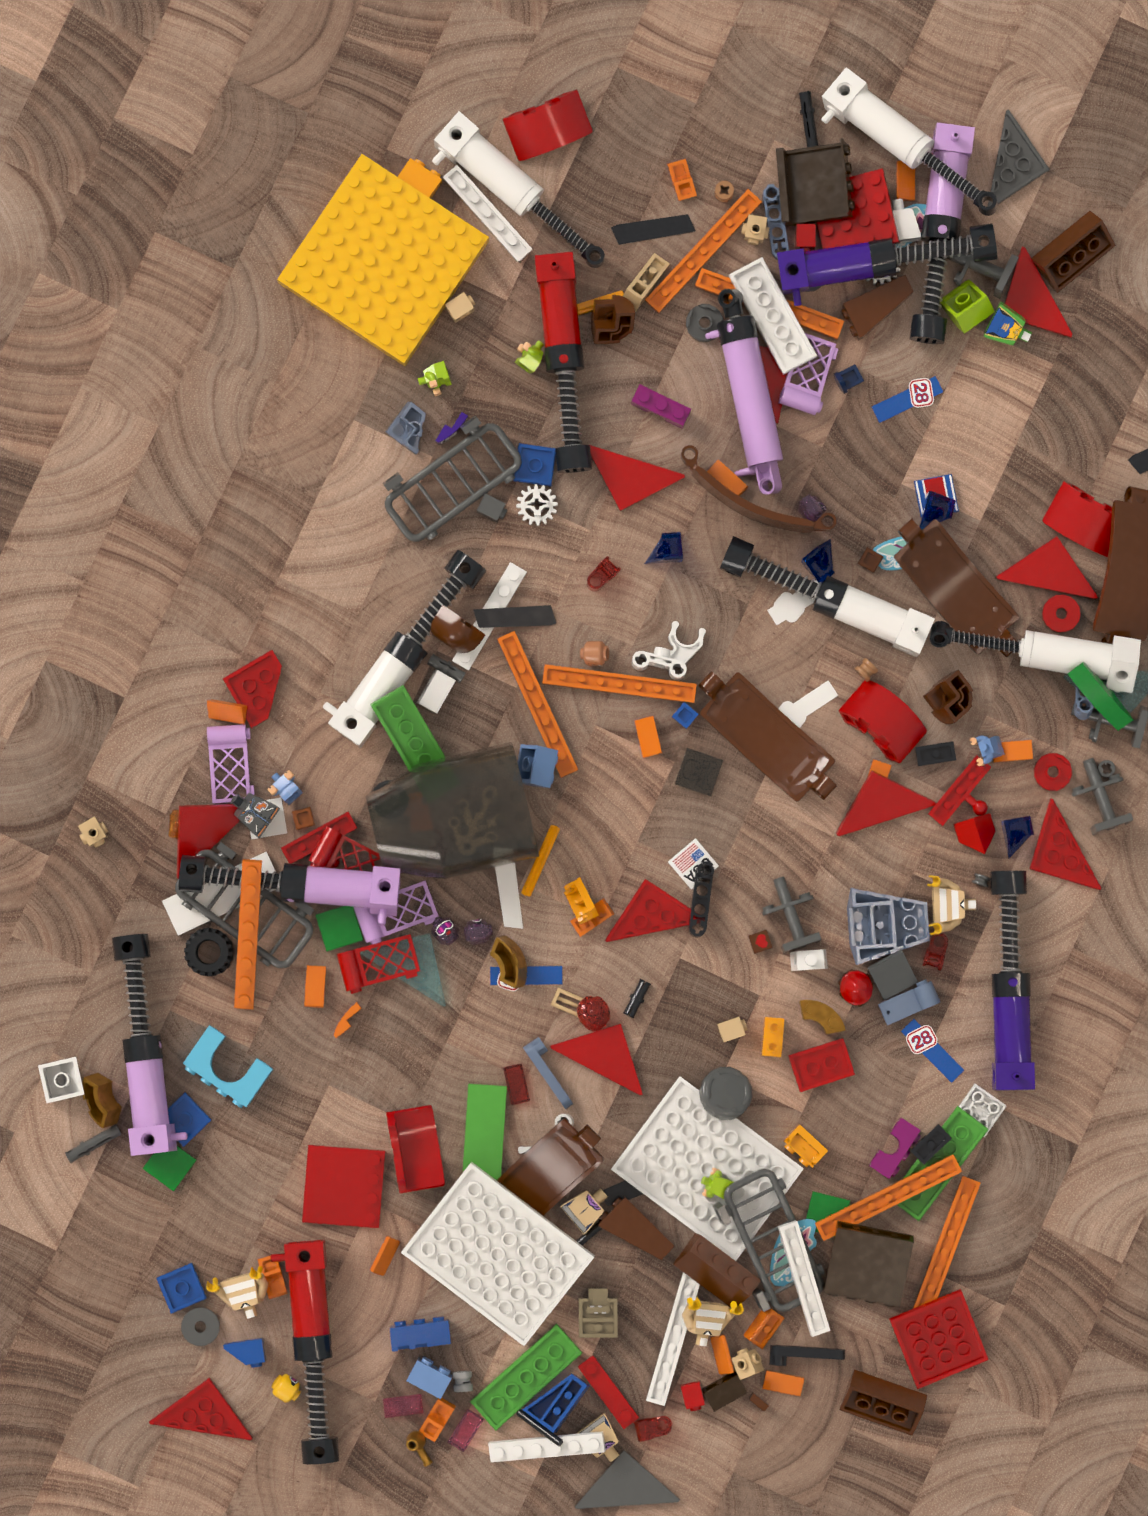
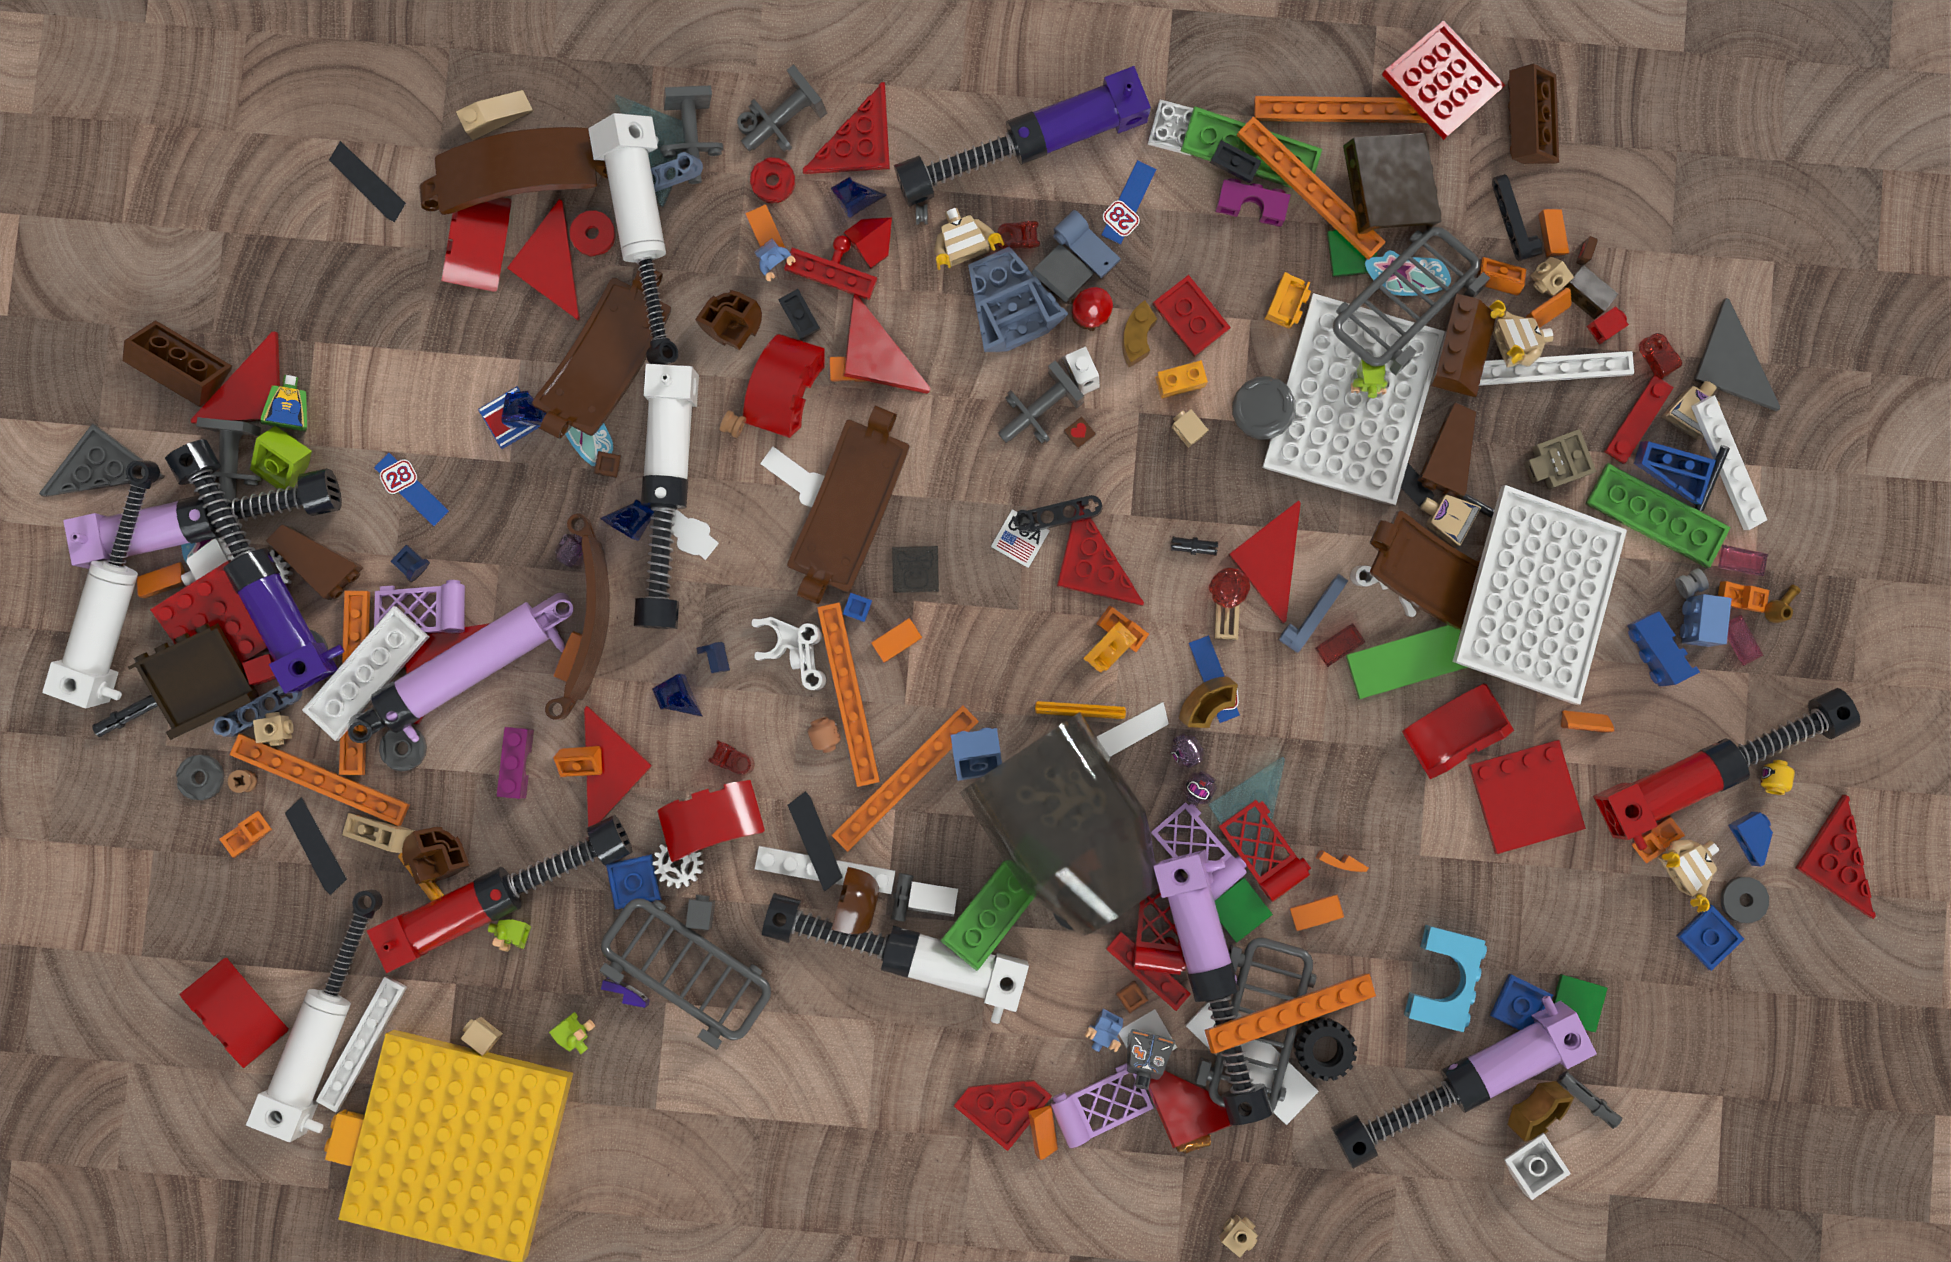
camera: 105 degrees left, 0 degrees up
sand blue slope [385,402,426,454] -> none
white plate [778,1220,830,1337] -> none
green slope [1068,662,1134,731] -> none
none -> dark grey tile [176,755,225,800]
none -> orange slope [553,746,602,777]
none -> red panel [657,780,765,862]
none -> dark blue tile [696,642,730,673]

